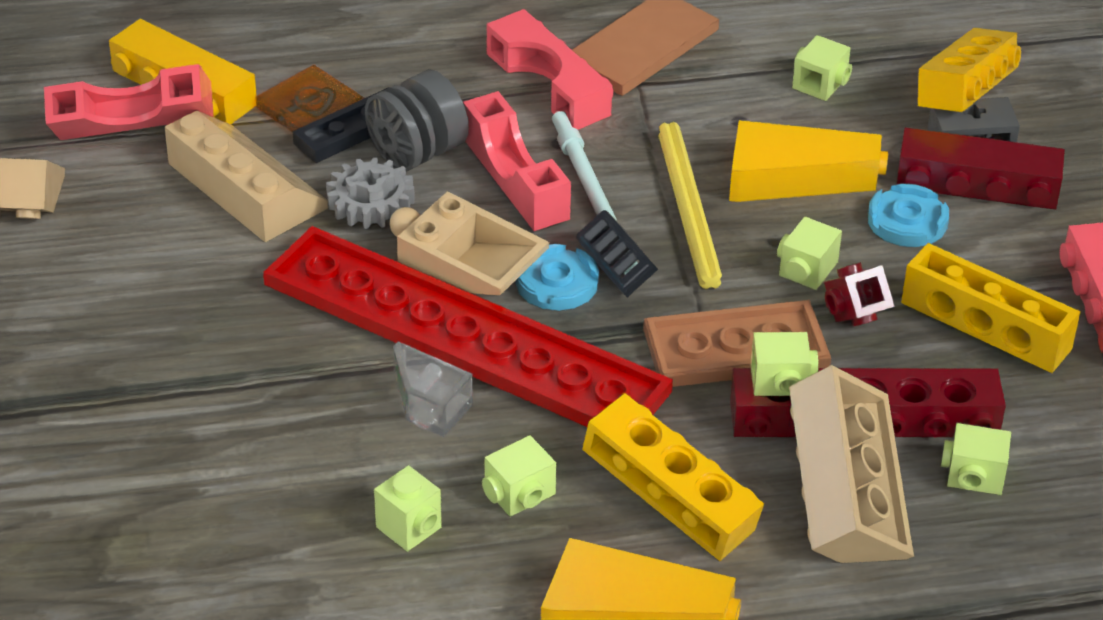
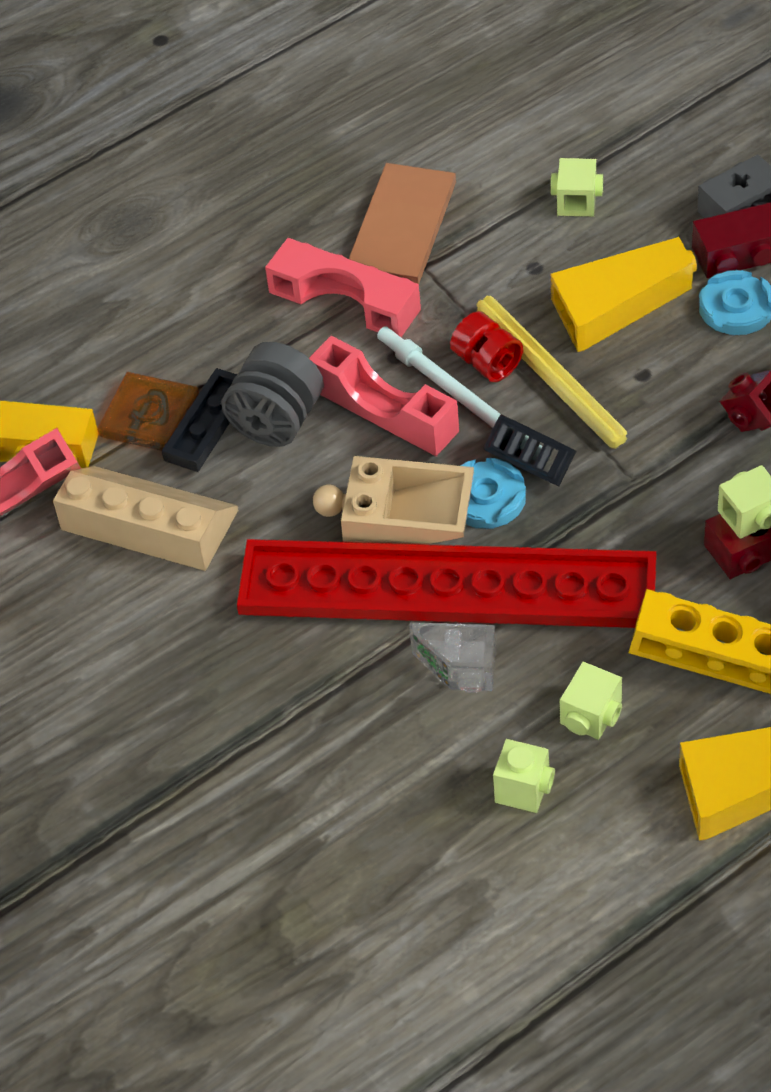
camera: 20 degrees left, 10 degrees up
light grey gear [326,157,415,229] -> none
nougat tile [643,300,831,387] -> none
yellowish green brick [777,216,842,290] -> none
yellow brick [918,28,1021,112] -> none
none -> red wheel [450,311,523,382]

